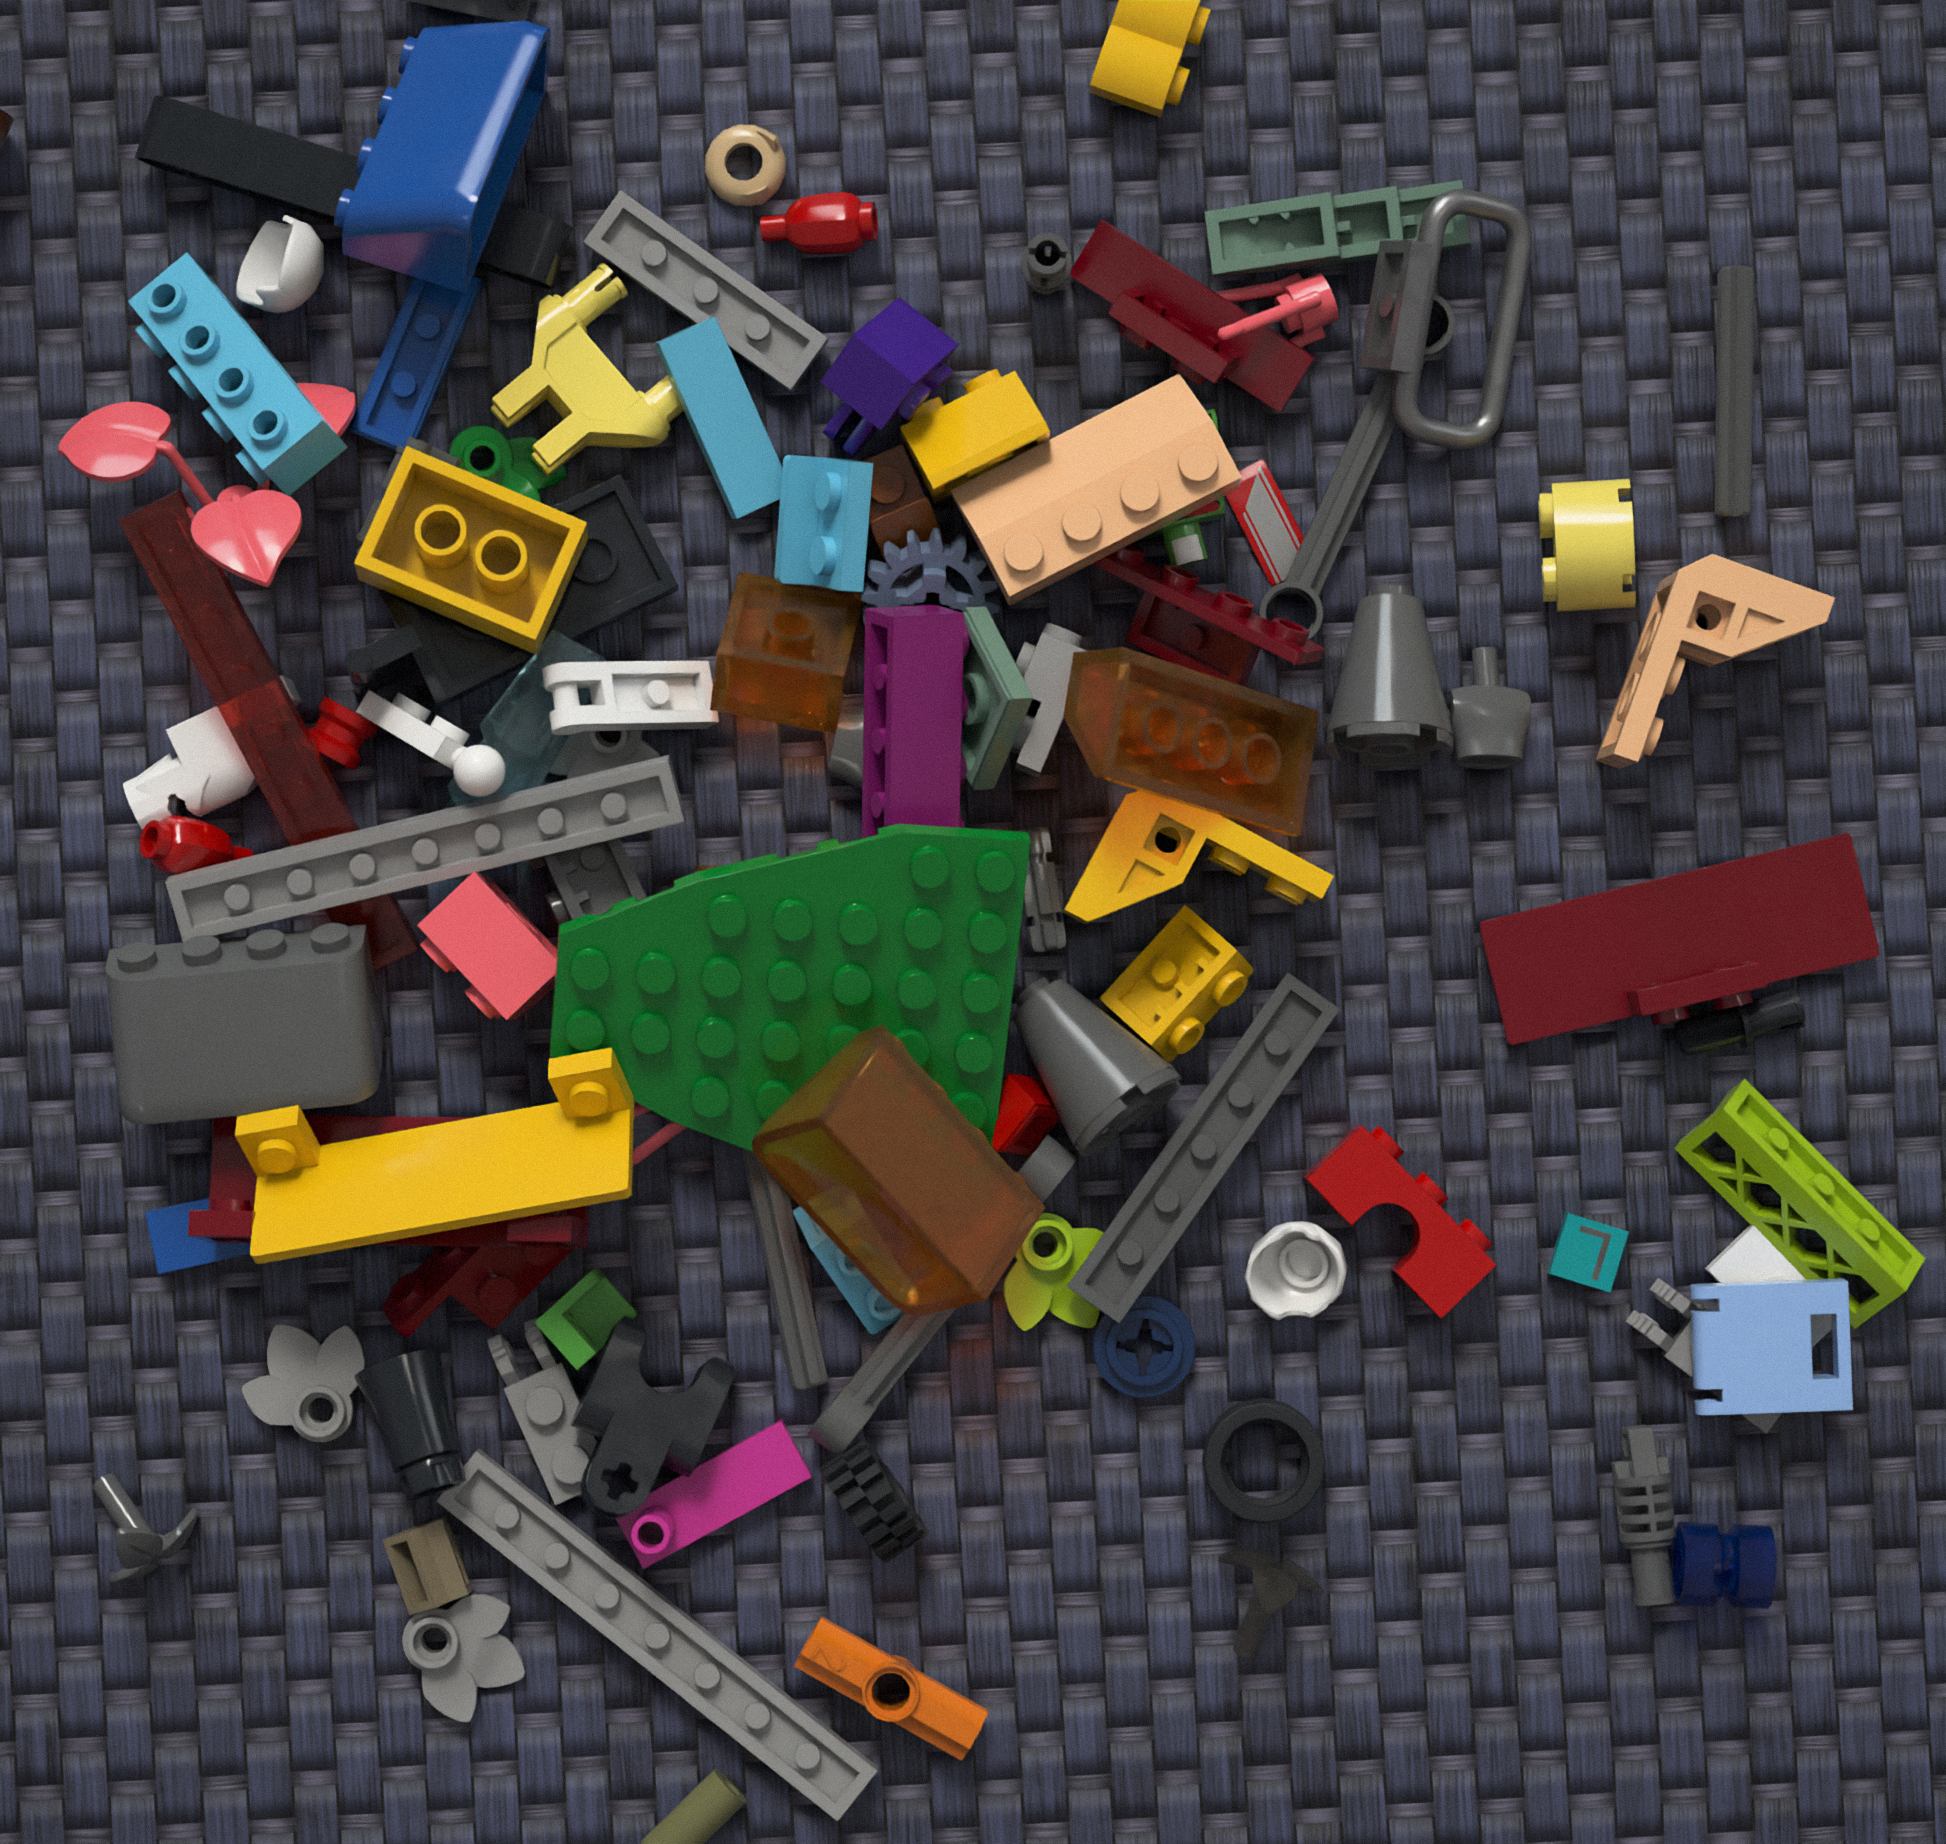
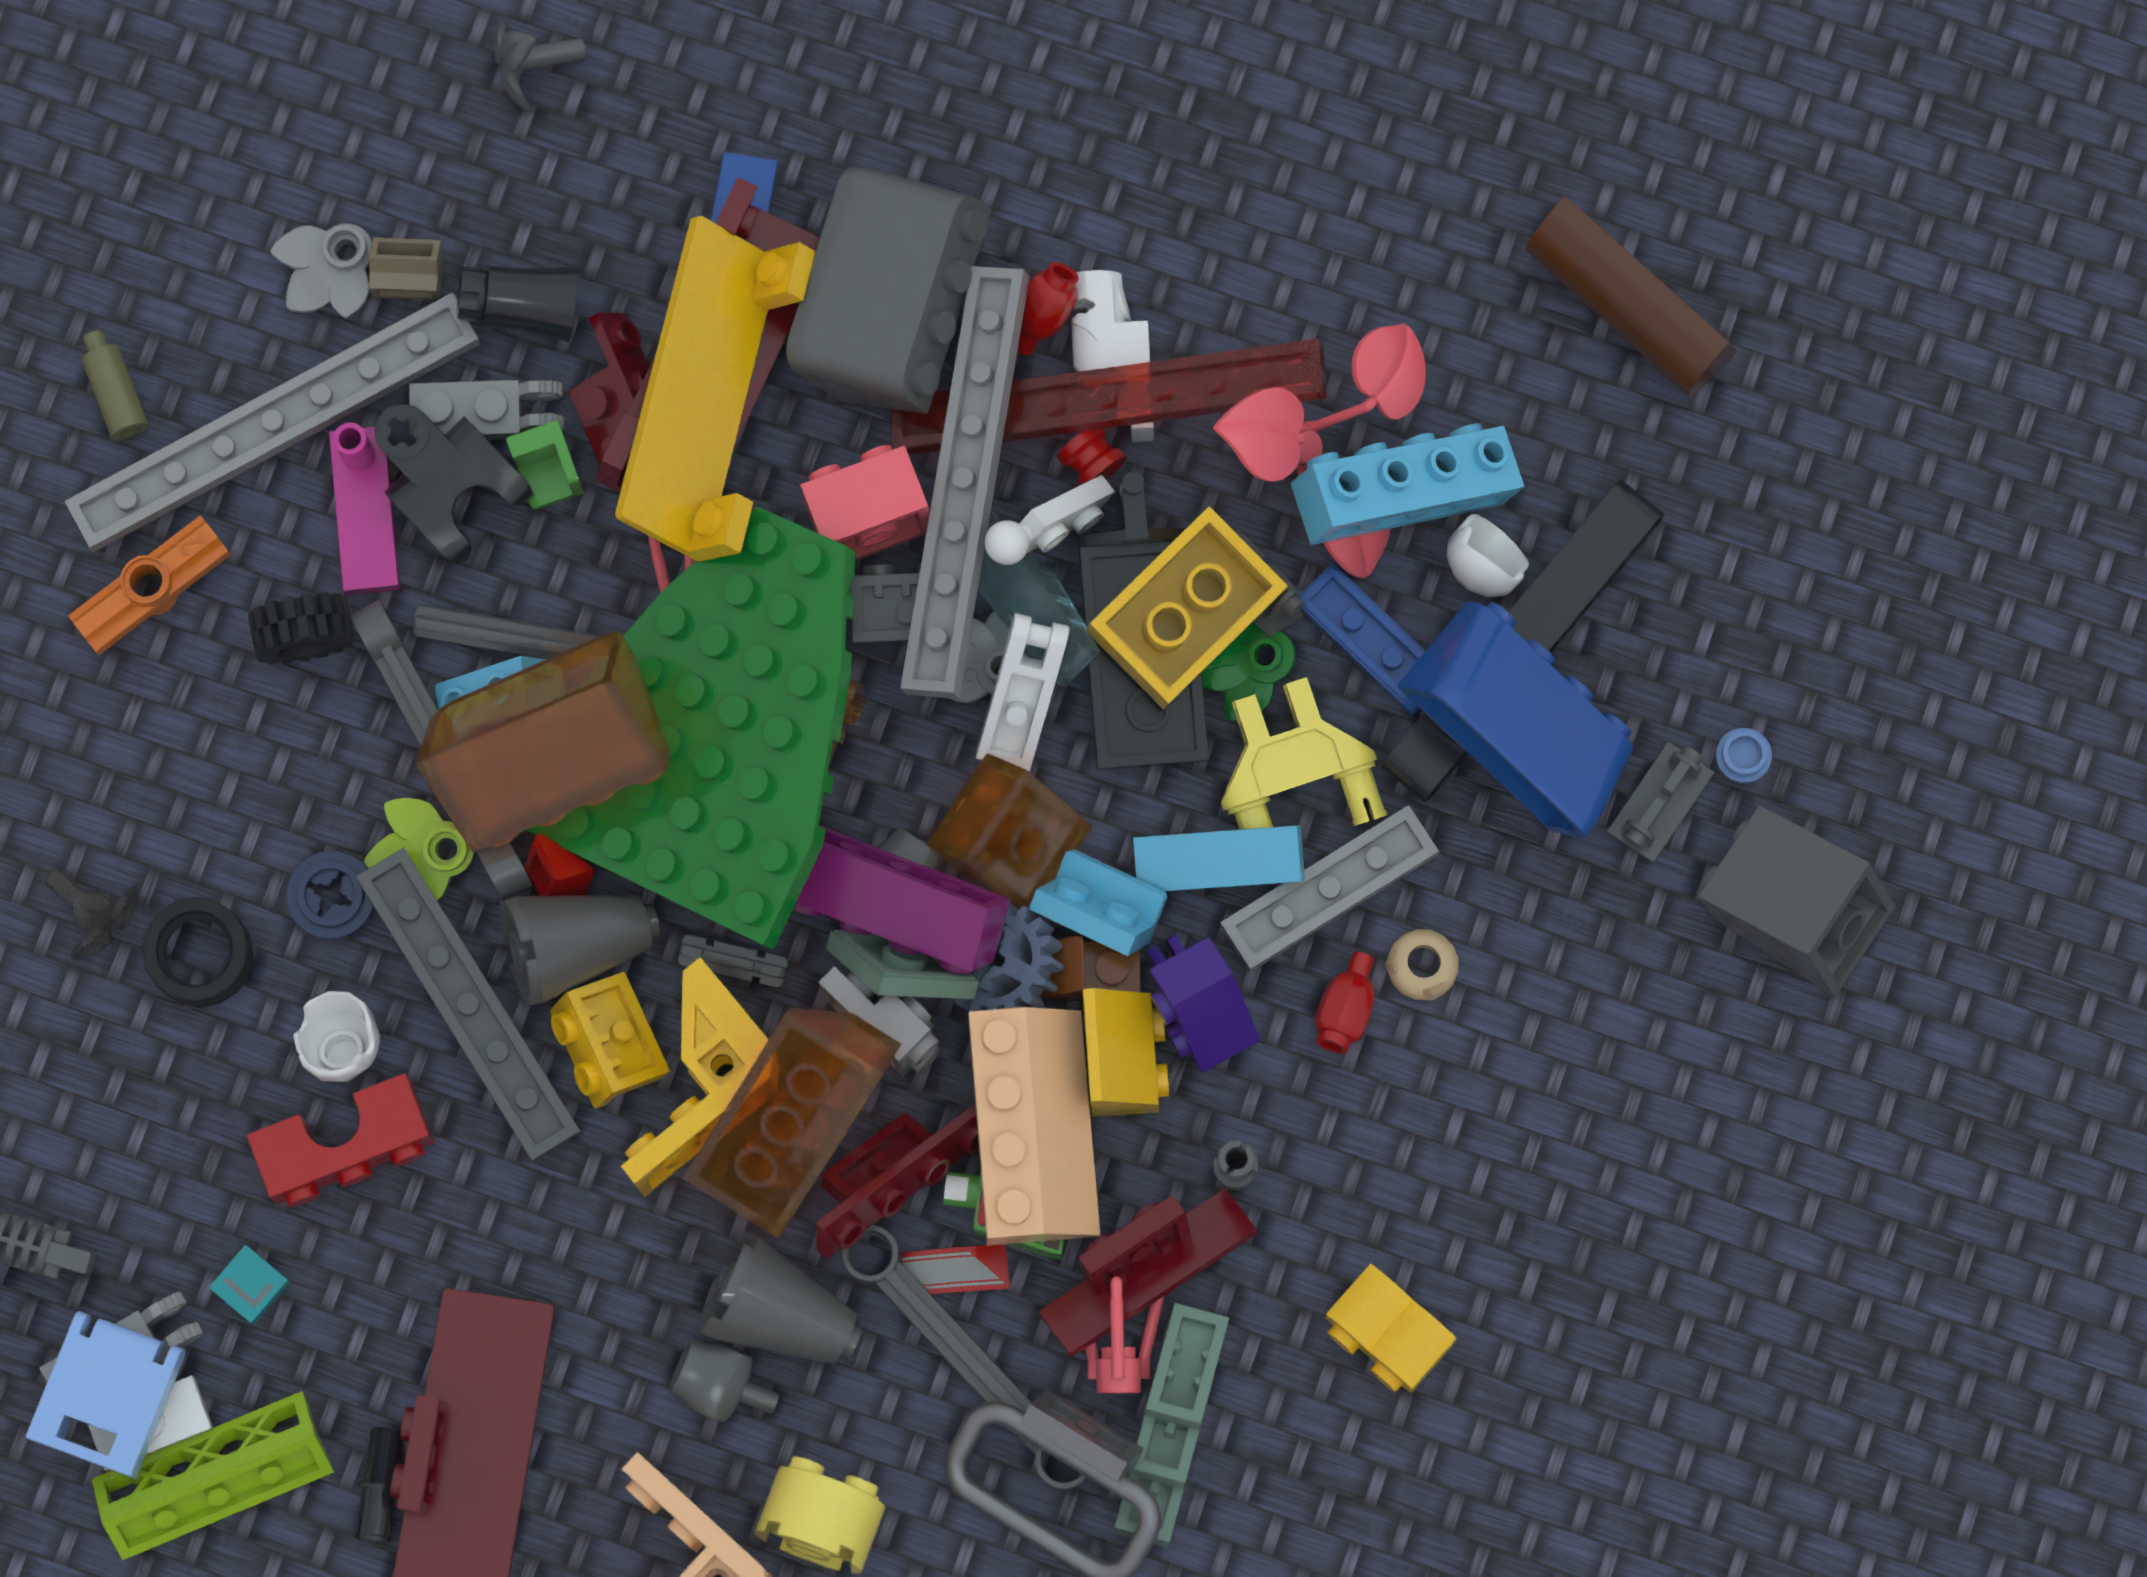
camera: 115 degrees right, 10 degrees down
light grey plate [242,1324,365,1442] -> none

